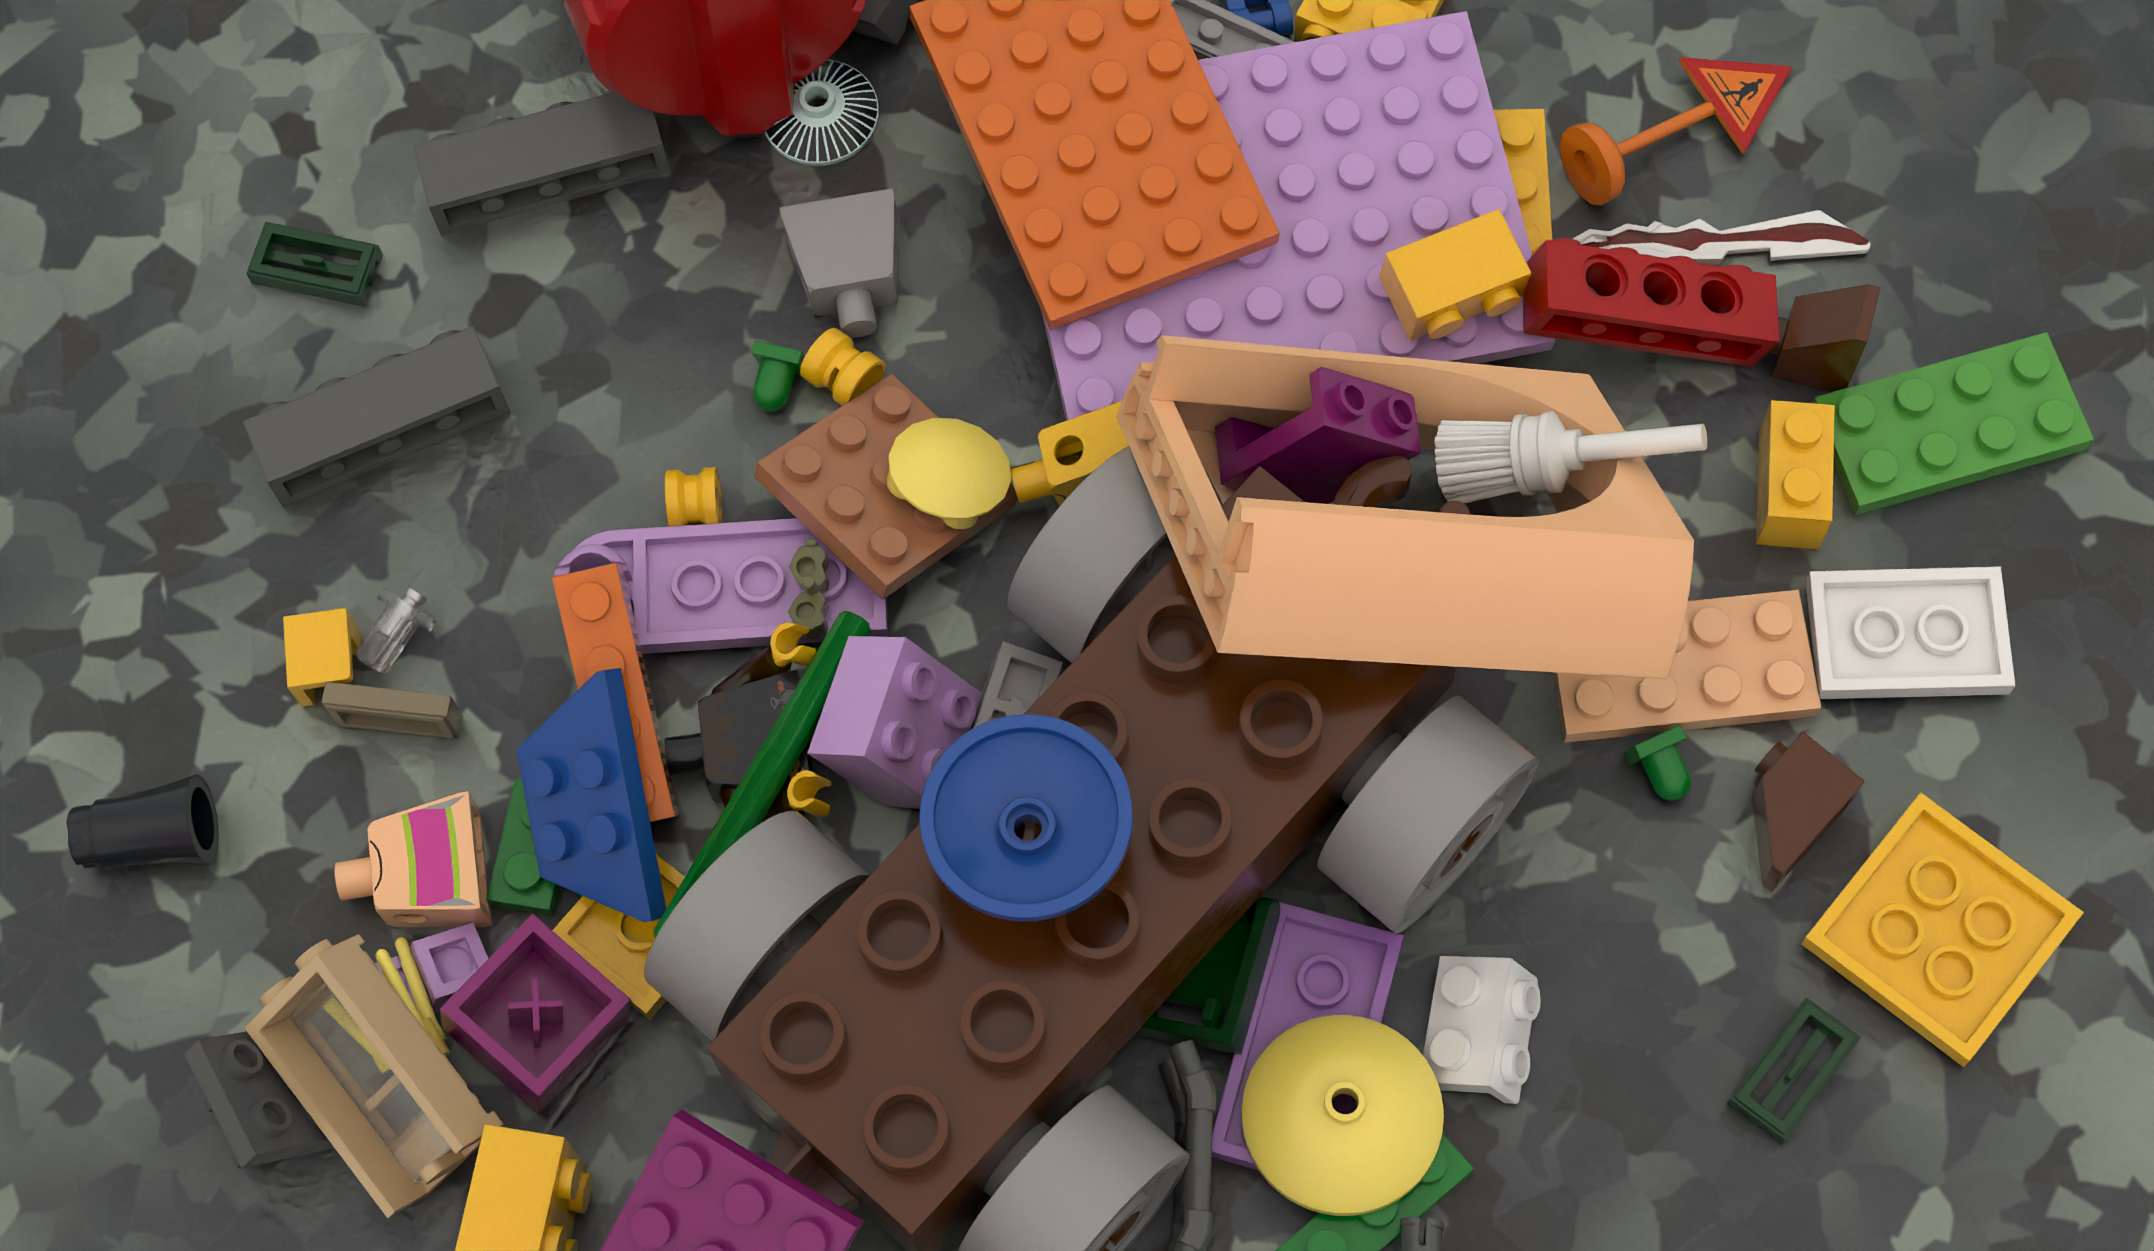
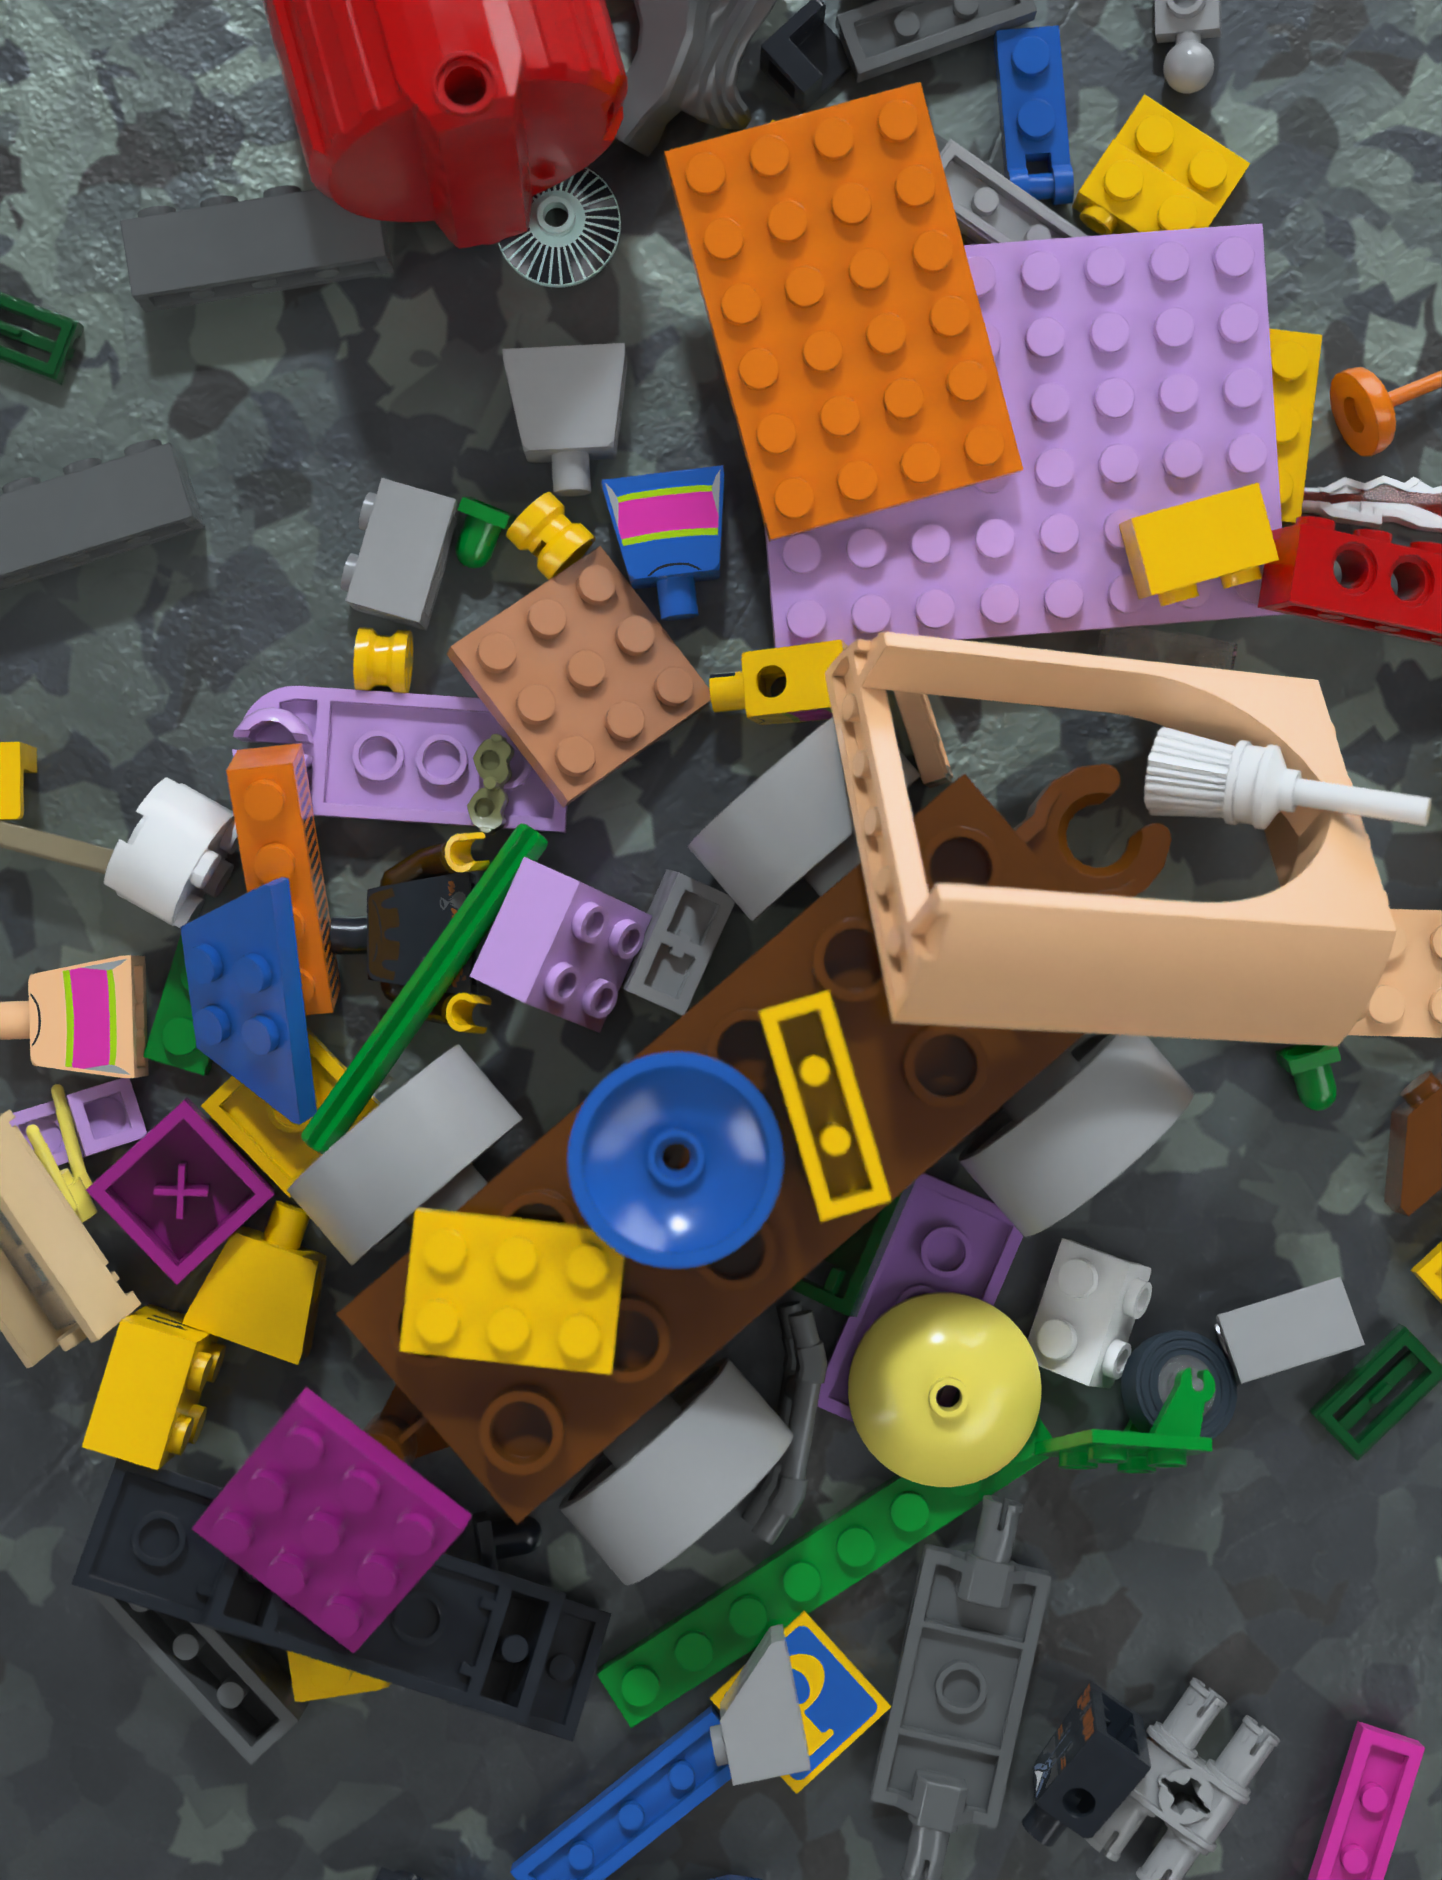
camera: 10 degrees right, 20 degrees up
clear piece [356,587,436,674] -> none
light yellow dish [887,418,1012,529] -> none
magenta panel [1215,367,1421,504] -> none
none -> white brick [104,777,239,928]
none -> yellow torso [182,1201,327,1365]
none -> light grey brick [341,478,462,631]
none -> yellow plate [400,1208,625,1374]
none -> torso [602,465,724,621]
none -> yellow brick [758,991,891,1221]
none -> plate [1035,1330,1237,1474]
none -> light grey hinge [1214,1276,1365,1385]

